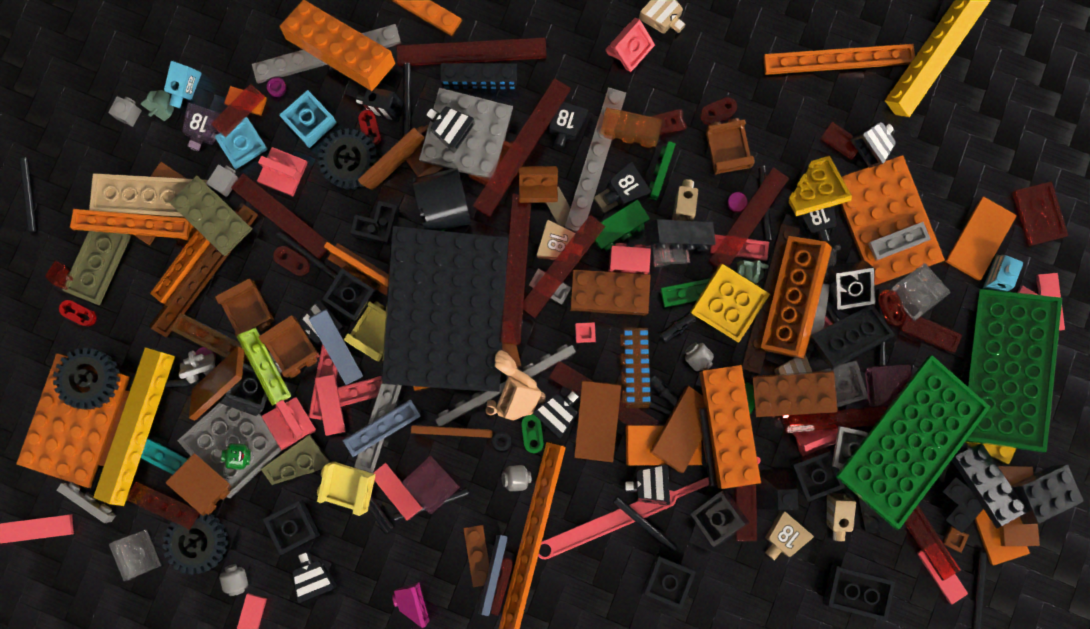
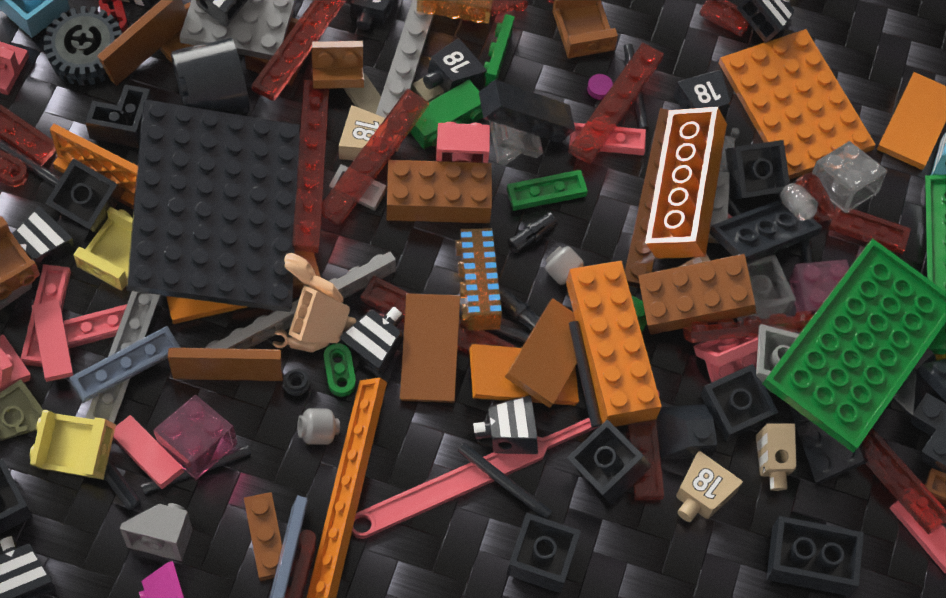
camera: 10 degrees left, 20 degrees down
sand blue tile [309,309,363,385] -> none
coral plate [575,322,596,343] -> none
tan torso [672,180,698,221] -> none
yellow plate [690,263,770,343] -> none
sand green piece [737,260,768,284] -> none
yellow plate [789,156,852,216] -> none
light grey plate [868,222,931,261] -> none
none -> light grey slope [120,503,193,562]
none -> clear brick [780,183,818,220]

